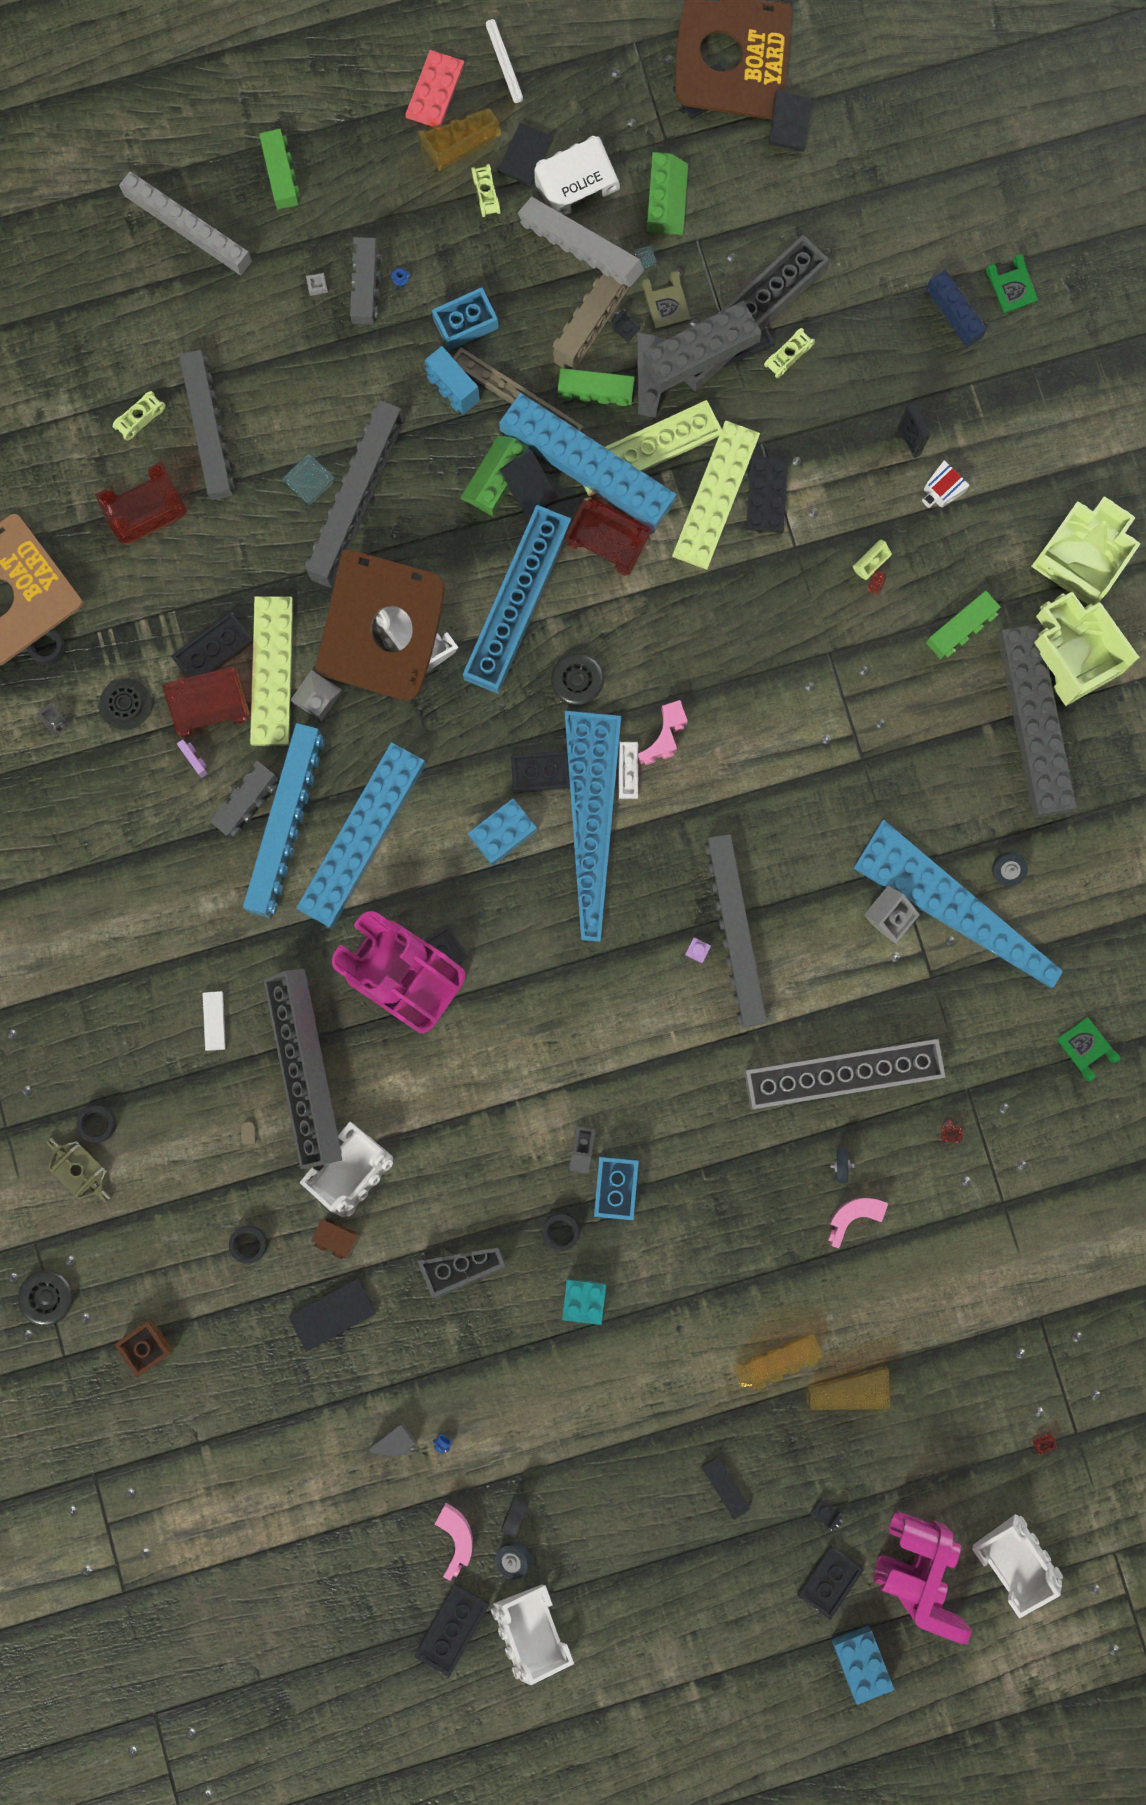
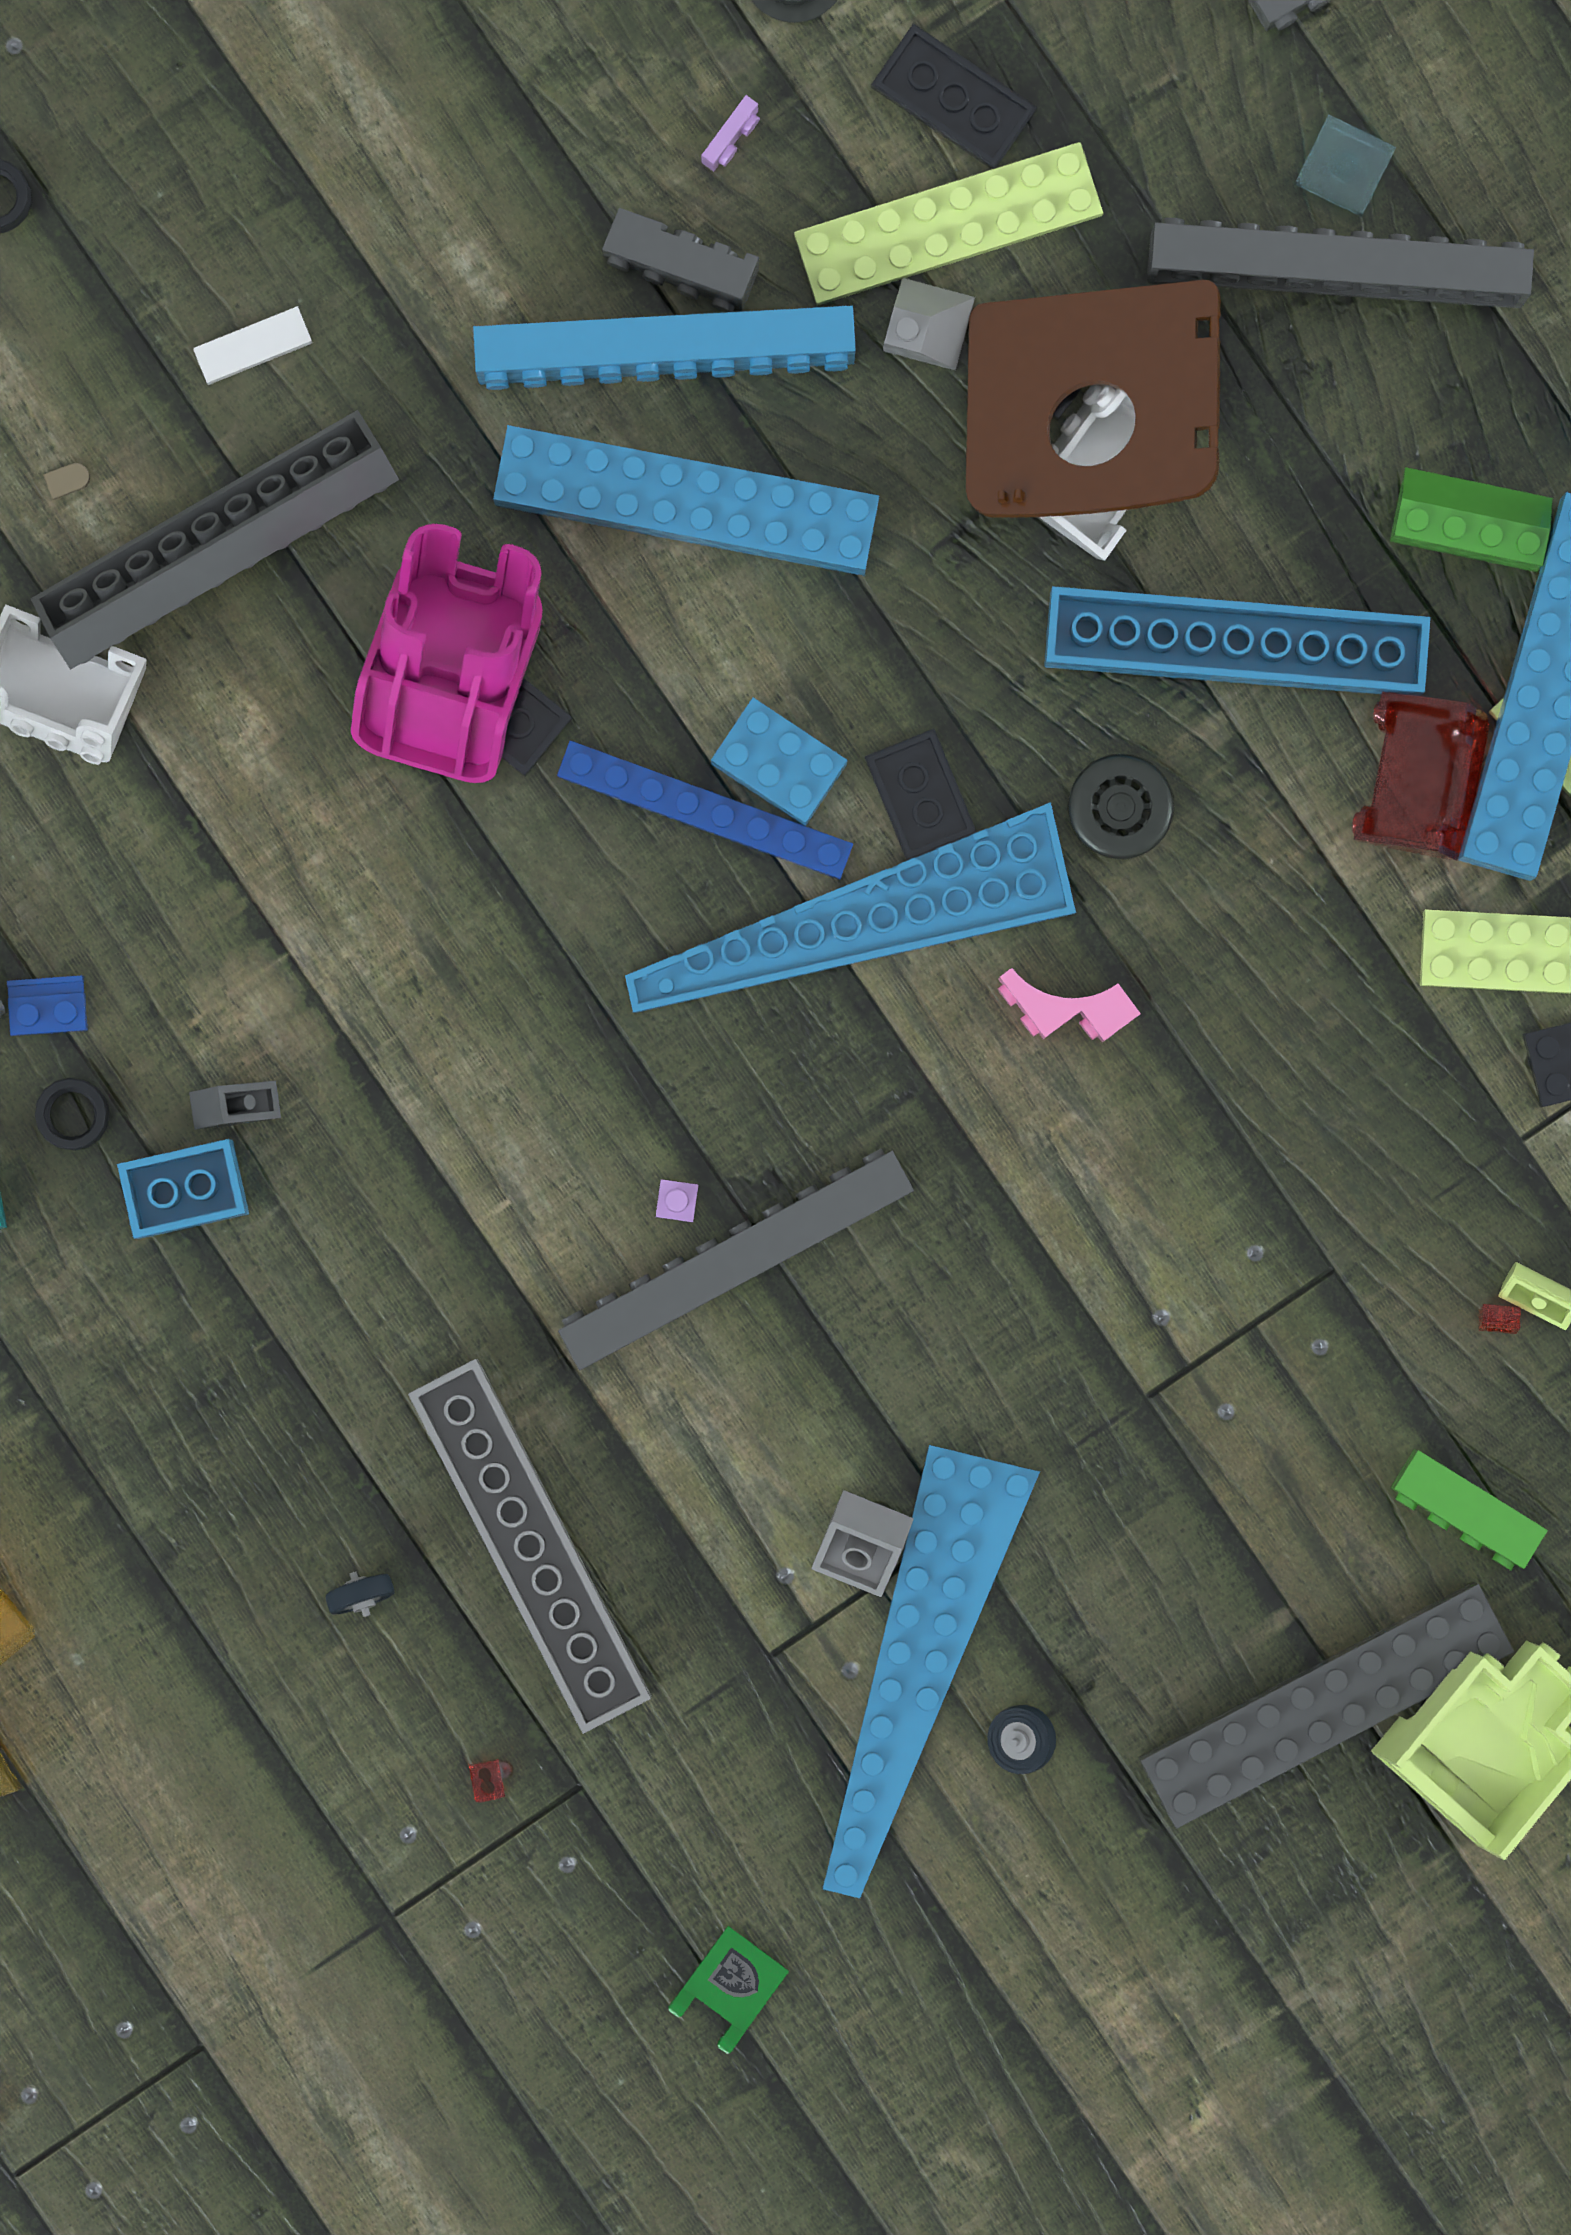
camera: 65 degrees right, 5 degrees up
clear red windscreen [162,667,251,738] -> none
black tile [499,449,558,518] -> none
white tile [619,742,638,799] -> none
bright pink arch [828,1198,888,1248] -> none
none -> blue plate [7,975,88,1036]
none -> blue plate [557,741,853,880]

